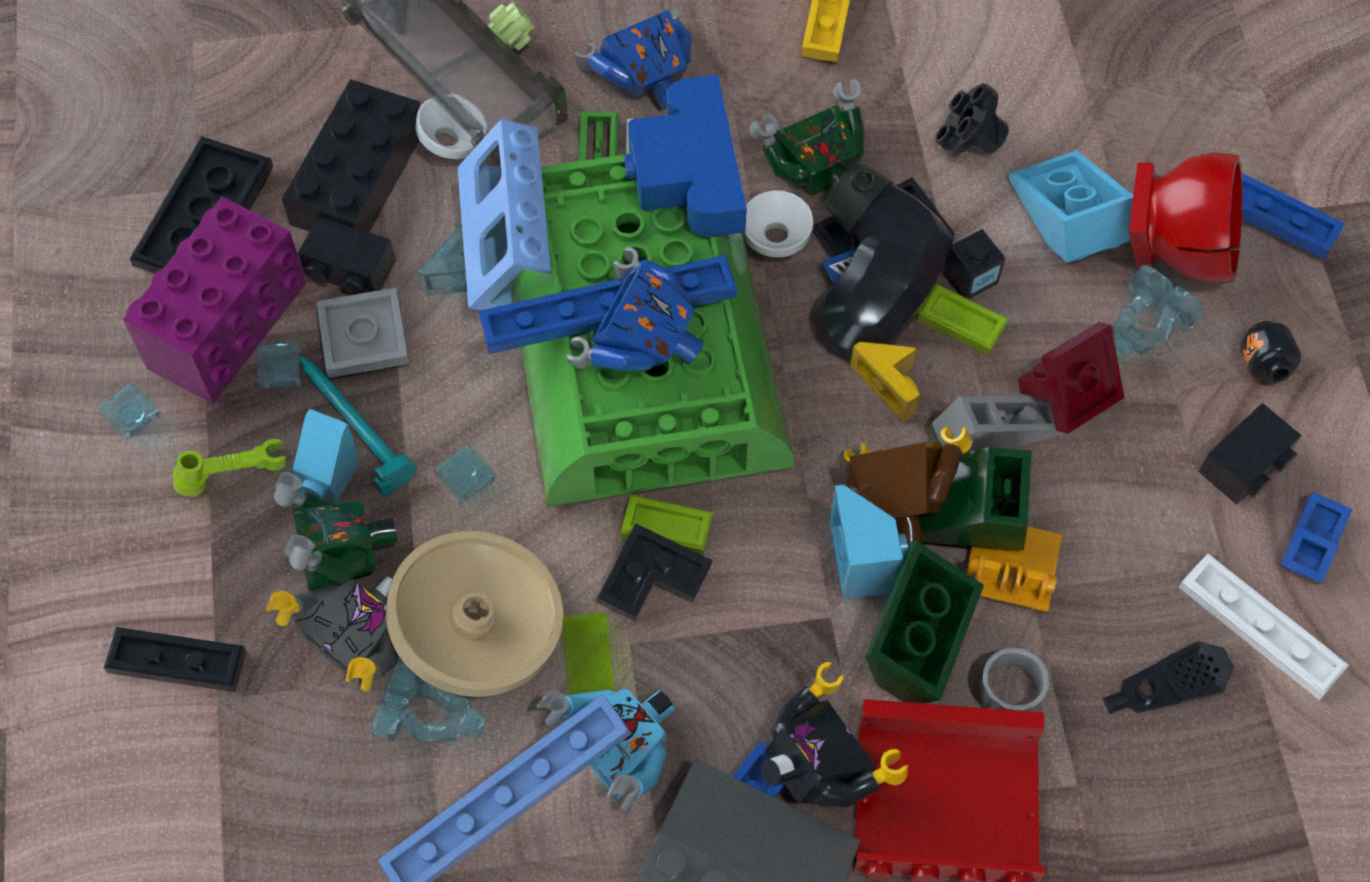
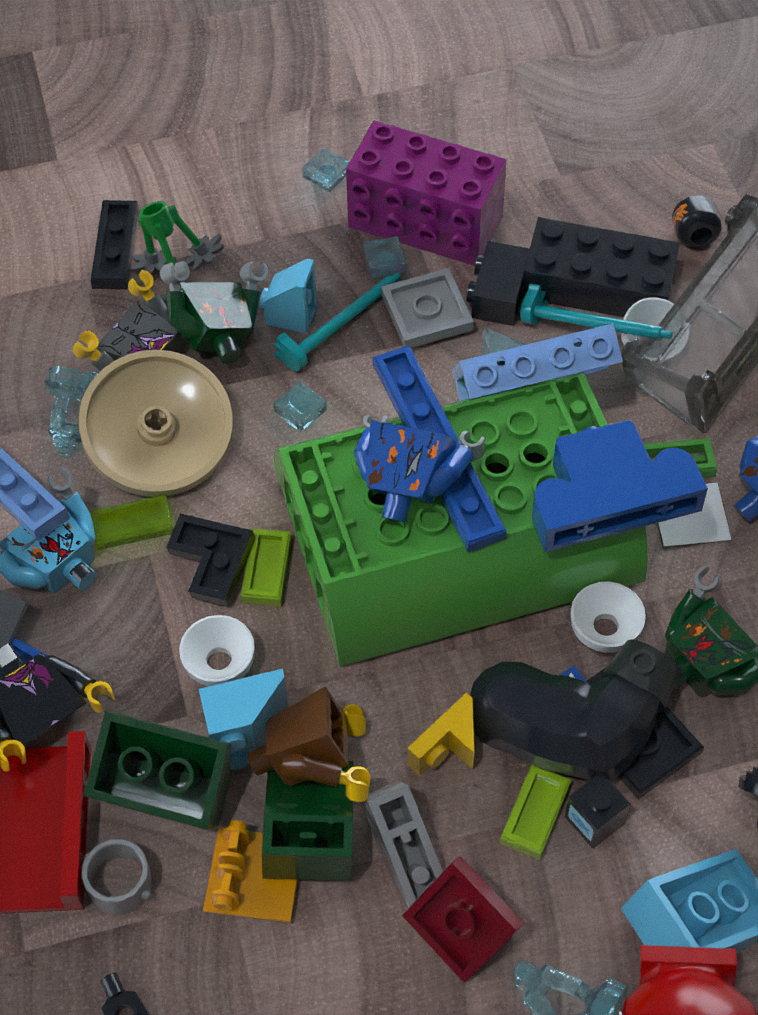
camera: 85 degrees right, 5 degrees down
black piece [129,136,273,273] -> none
lime brick [172,439,286,497] -> none
none -> plant [131,201,224,304]
none -> white piece [179,615,255,686]
none -> teal piece [520,284,673,340]
none -> black head [672,195,722,248]

